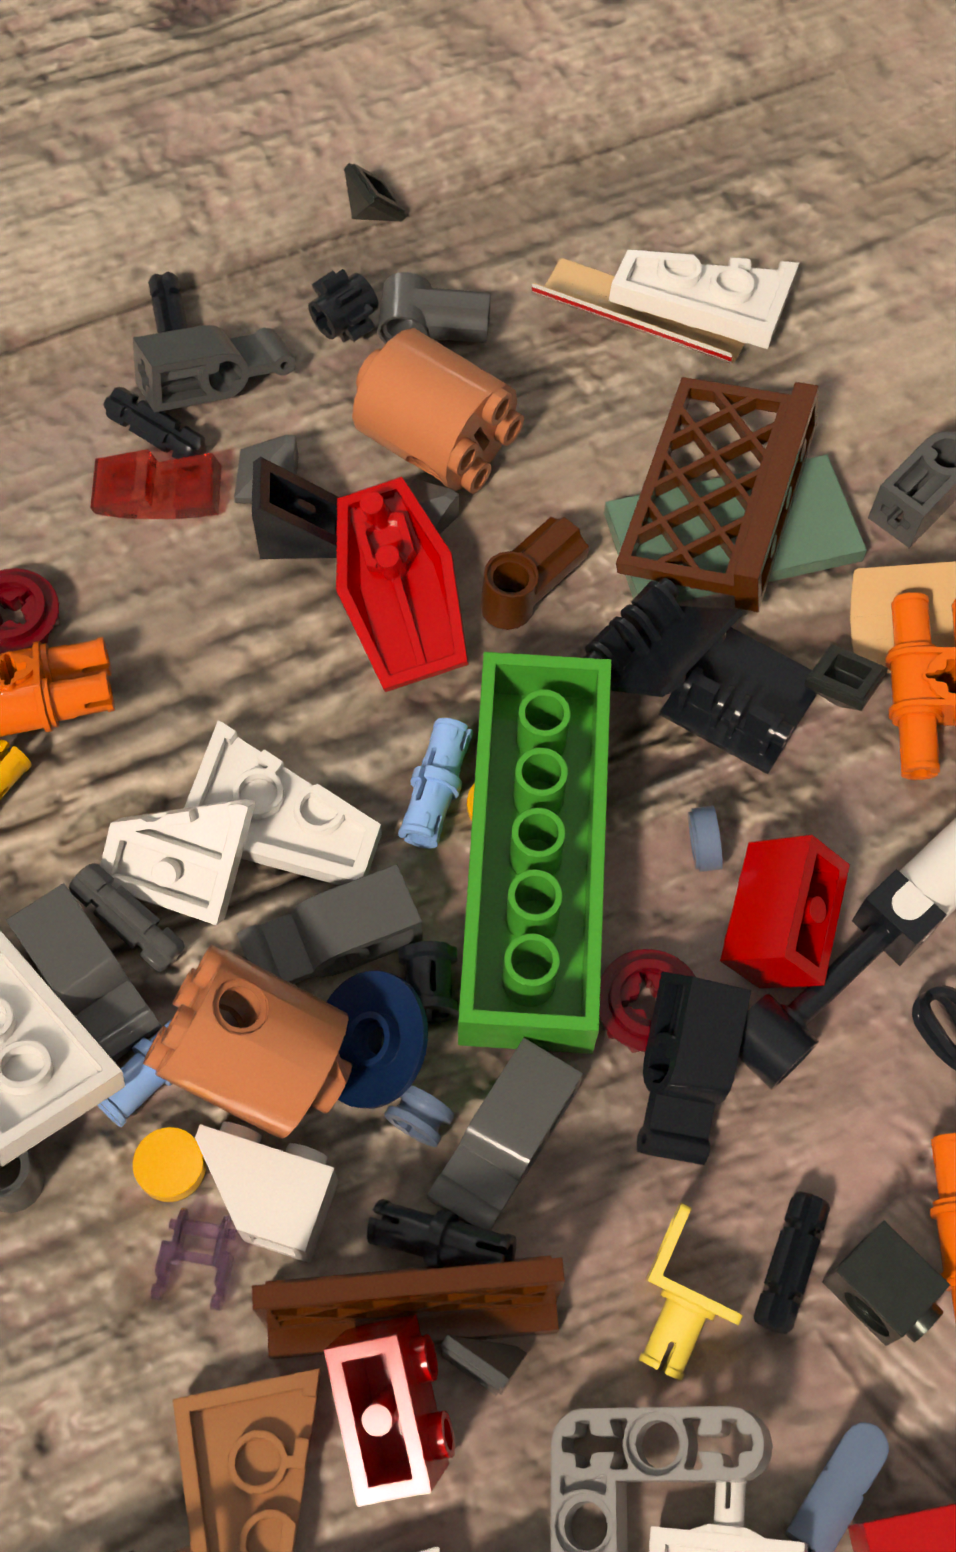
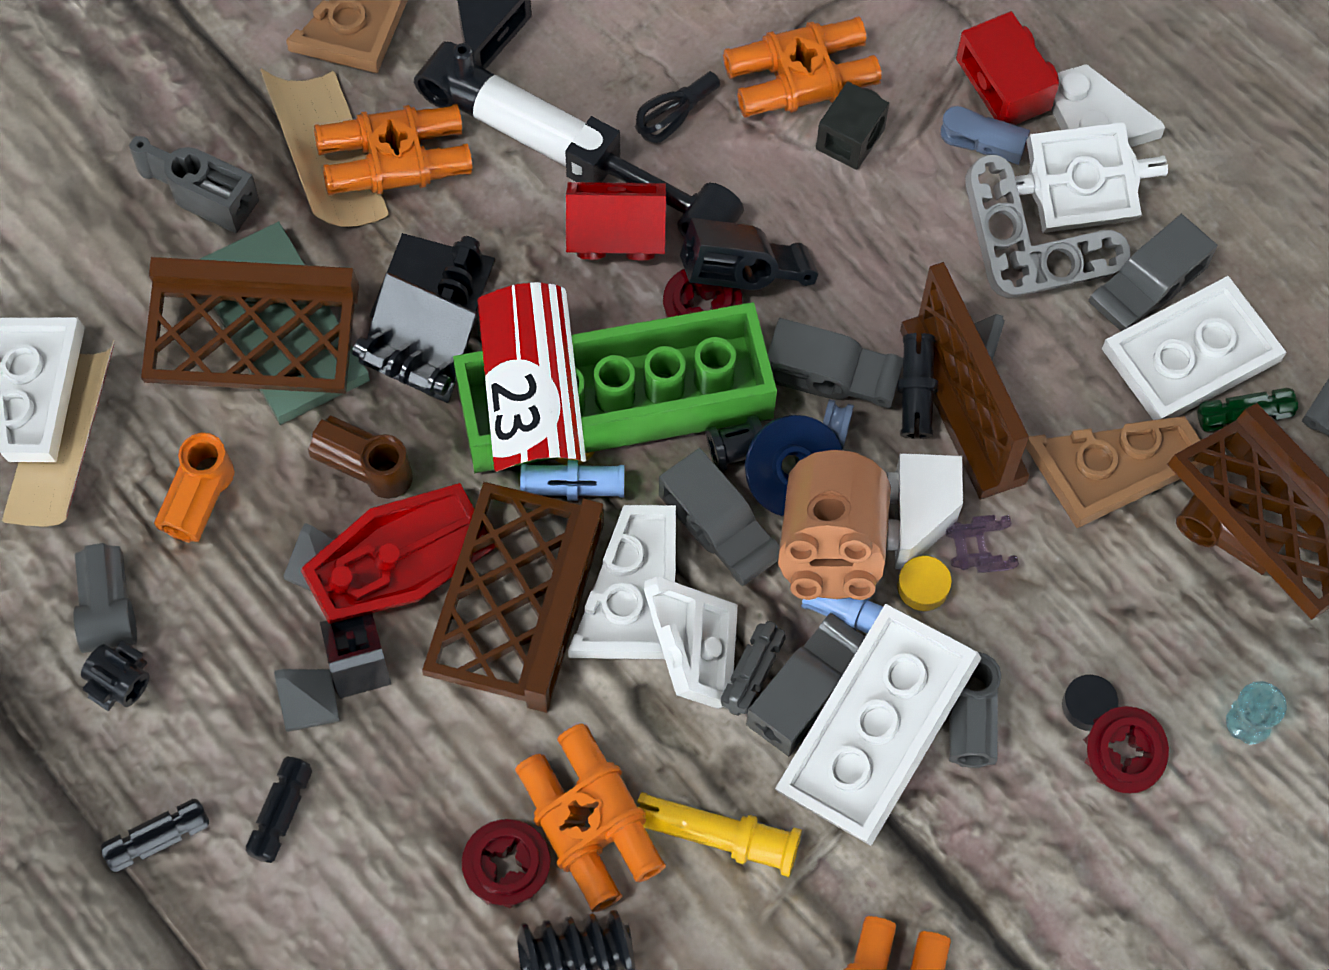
camera: 105 degrees left, 0 degrees up
clear red slope [90,449,222,519] -> none
dark grey piece [133,325,295,413] -> none
red brick [324,1315,455,1506] -> none
nougat cylinder [352,328,524,494] -> none
light yellow bracket [639,1203,743,1381] -> none
sand blue tile [688,805,723,872] -> none
black axle [753,1191,830,1334] -> none
pearl dark grey slope [804,644,888,711] -> none
none -> orange piece [154,432,235,543]
none -> reddish brown fence [422,482,604,713]
none -> sticker [478,282,586,472]

